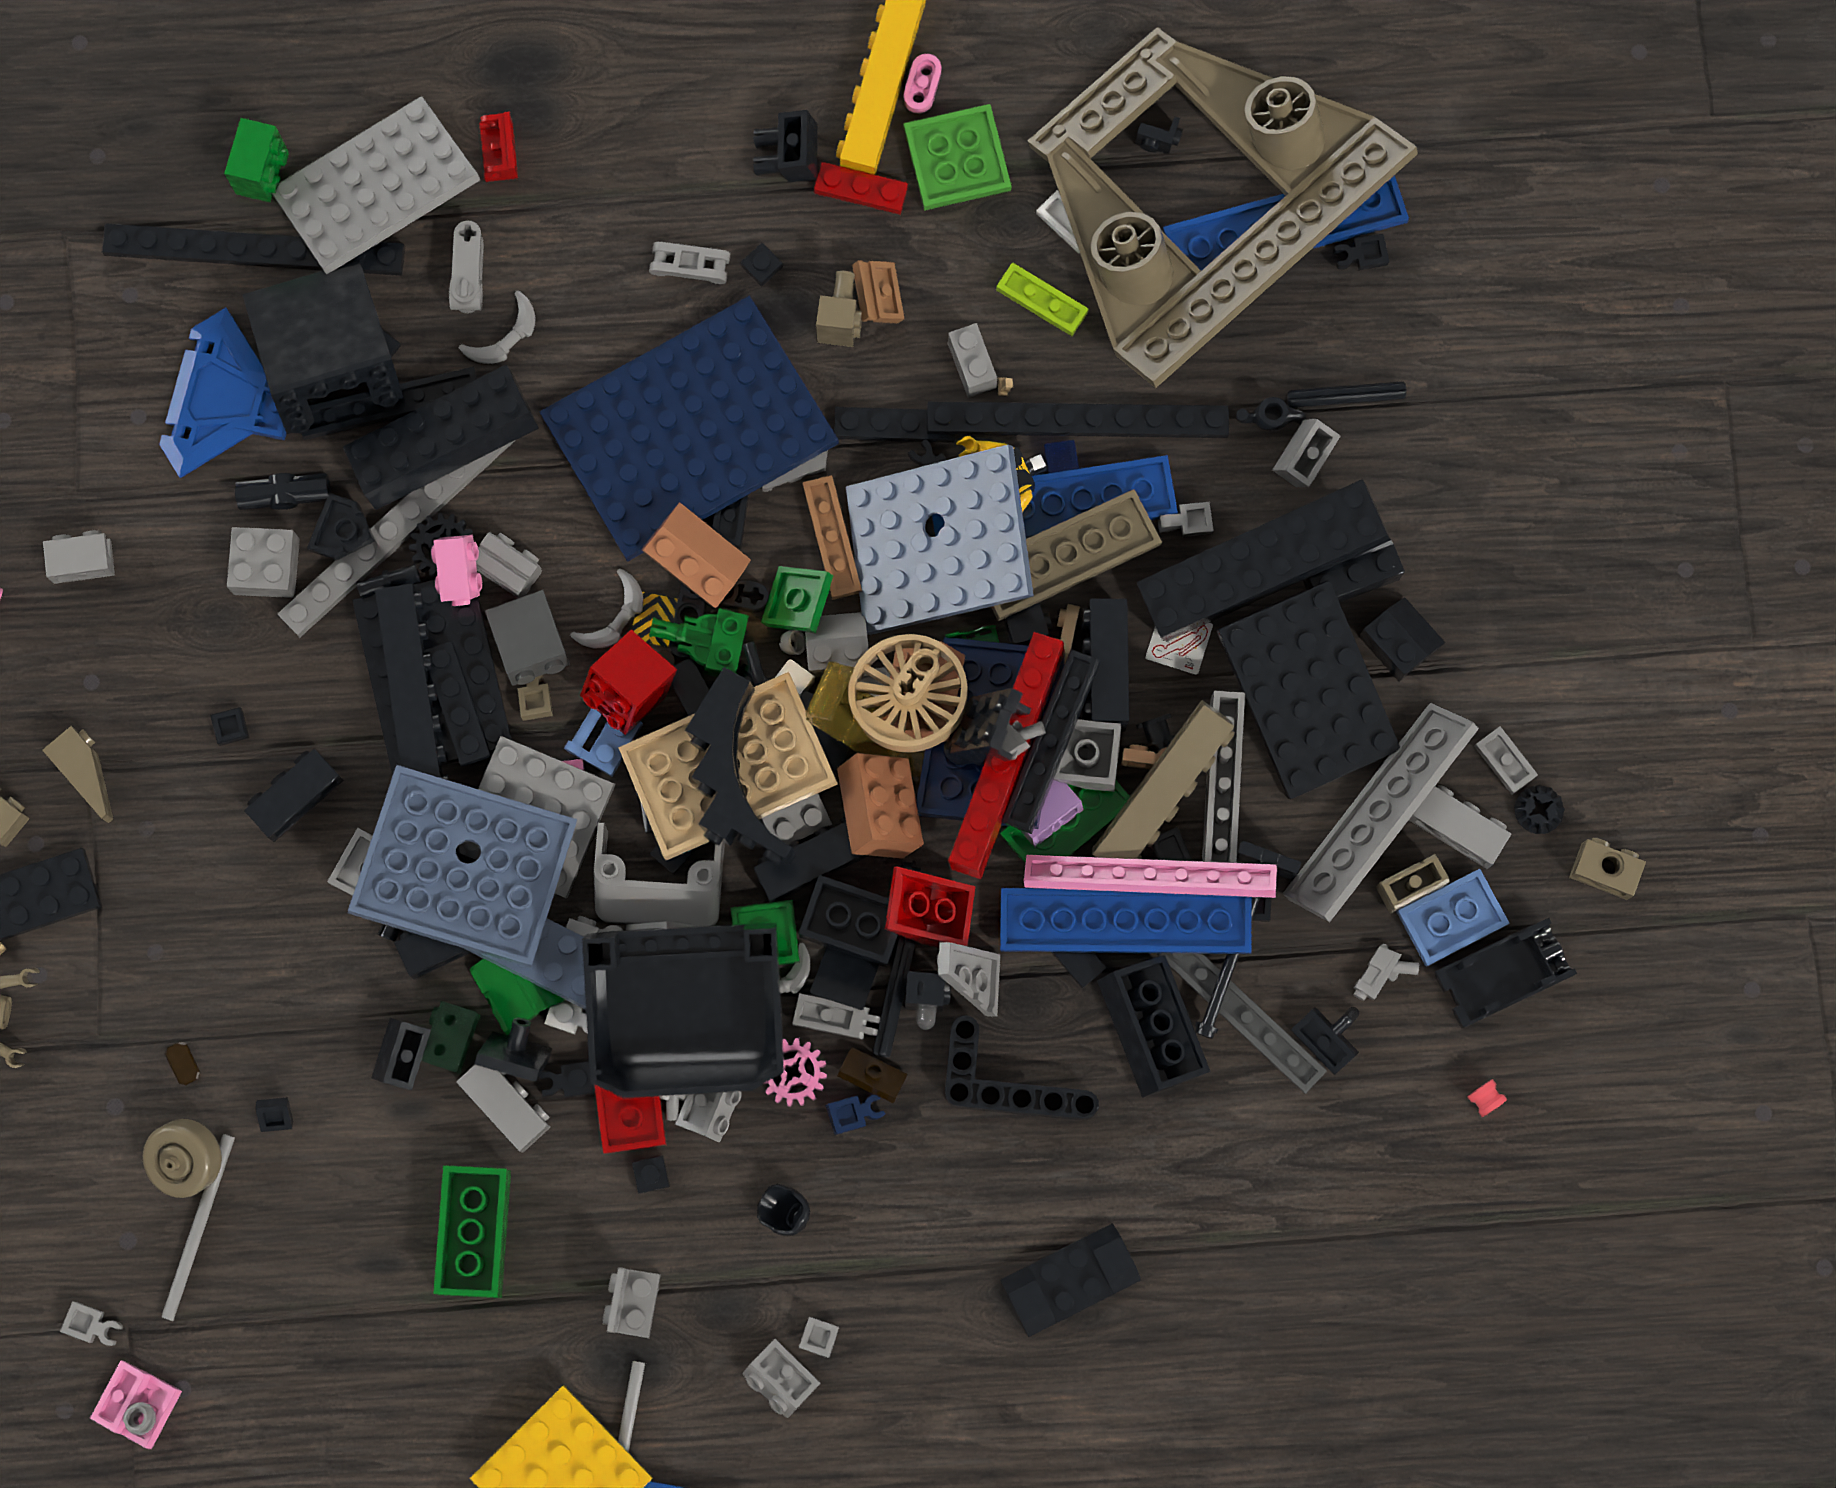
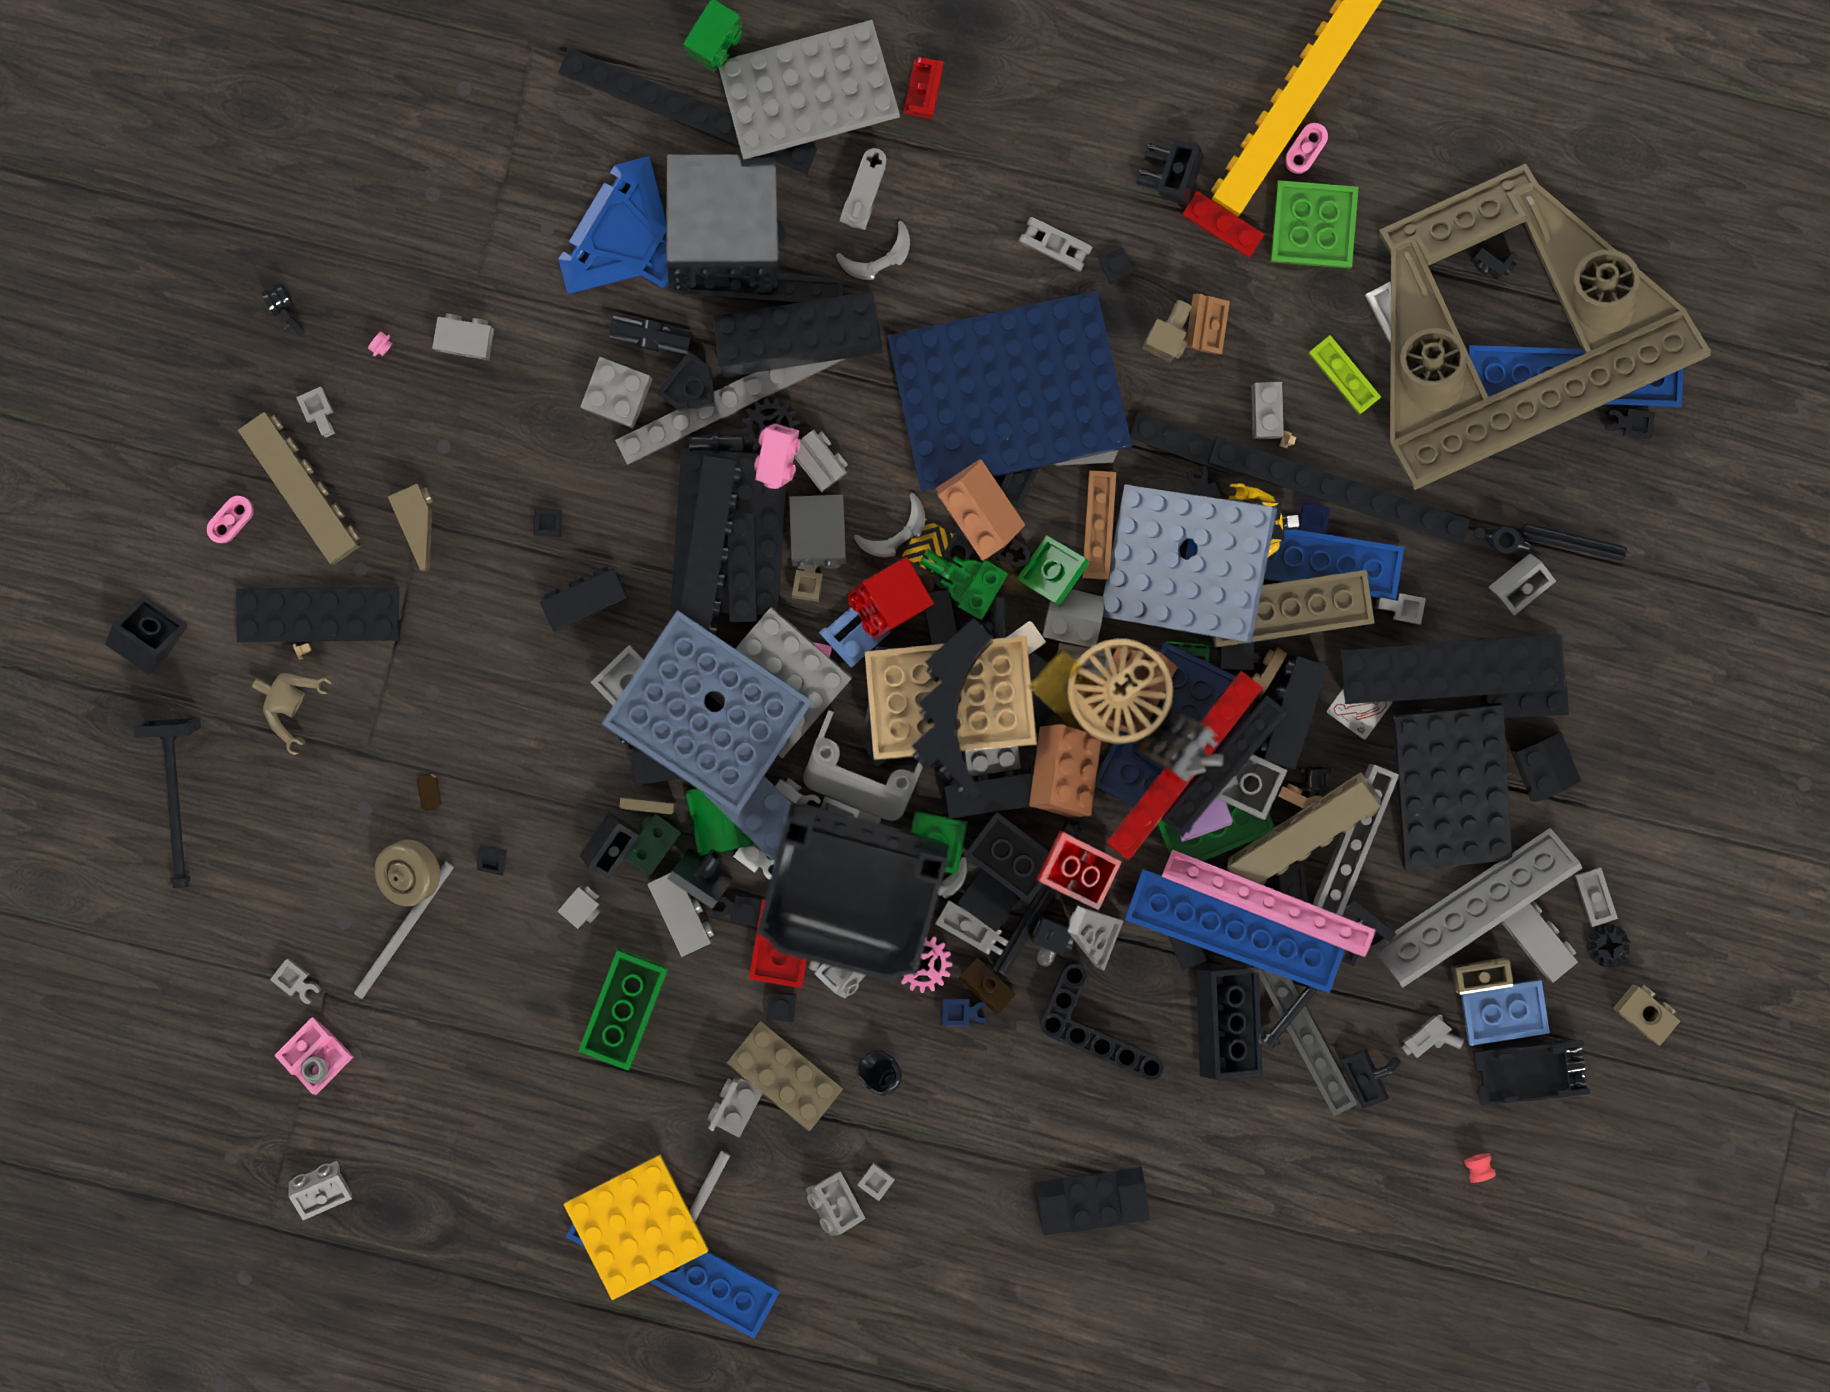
camera: 20 degrees right, 10 degrees up
light grey hinge [779,630,806,655] -> none
none -> light grey brick [557,885,601,929]
none -> dark tan tile [619,797,676,814]
none -> dark tan plate [726,1021,843,1131]

